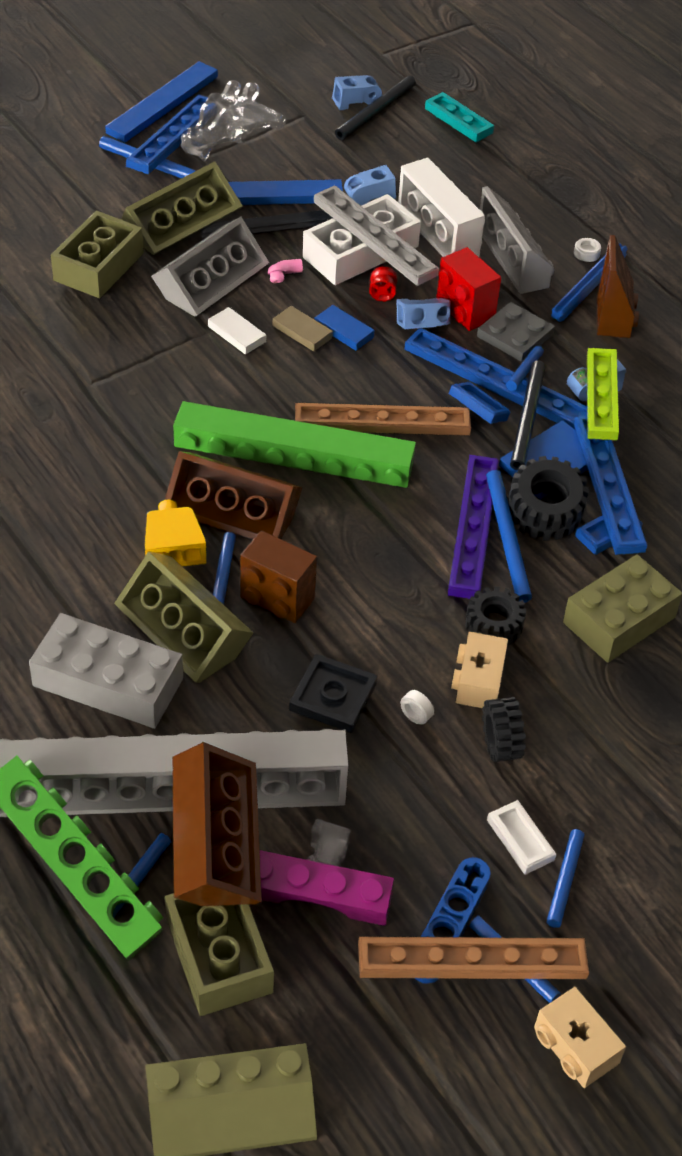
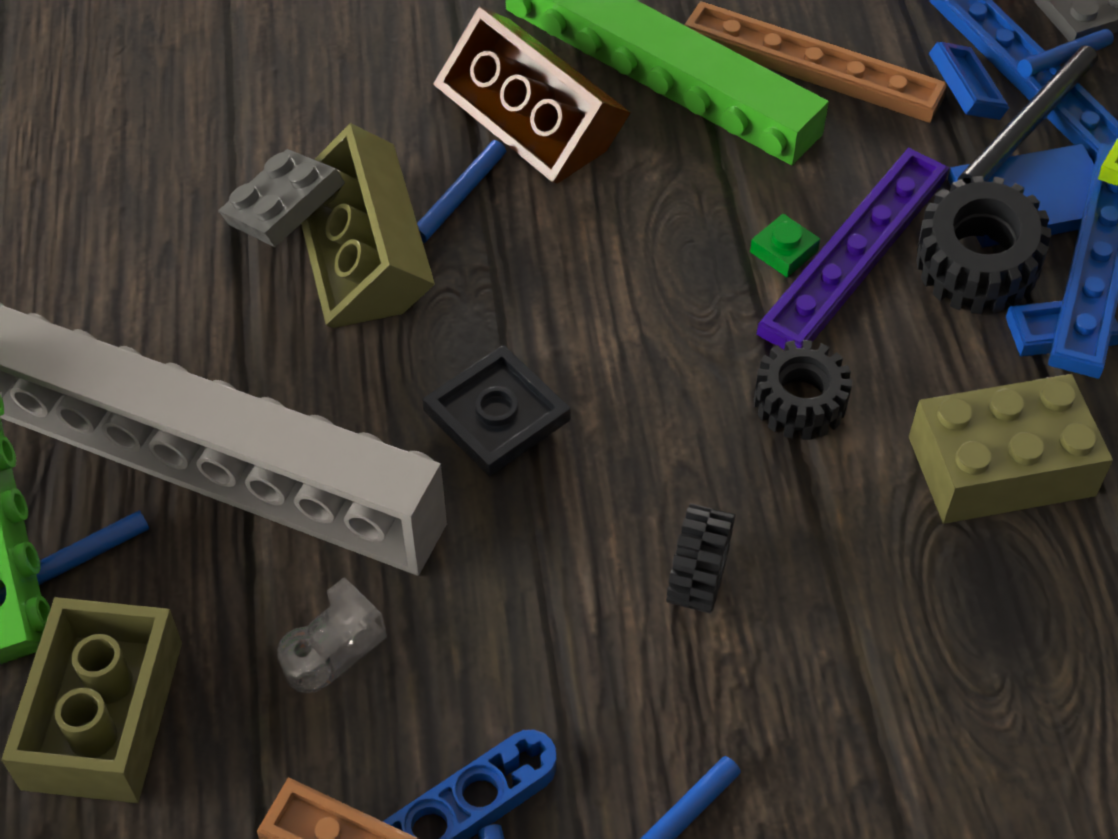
camera: 30 degrees right, 5 degrees up
light grey brick [29,613,183,729] -> none
yellow torso [145,499,206,566] -> none
reddish brown slope [172,742,262,906] -> none
reddish brown brick [240,530,317,623] -> none
magenta arch [260,850,394,926] -> none
white tile [400,690,434,724] -> none
tan brick [451,632,508,708] -> none
blue piece [486,470,532,603] -> none
white tile [487,800,556,875] -> none
none -> dark grey plate [218,149,345,247]
none -> green plate [750,214,821,278]

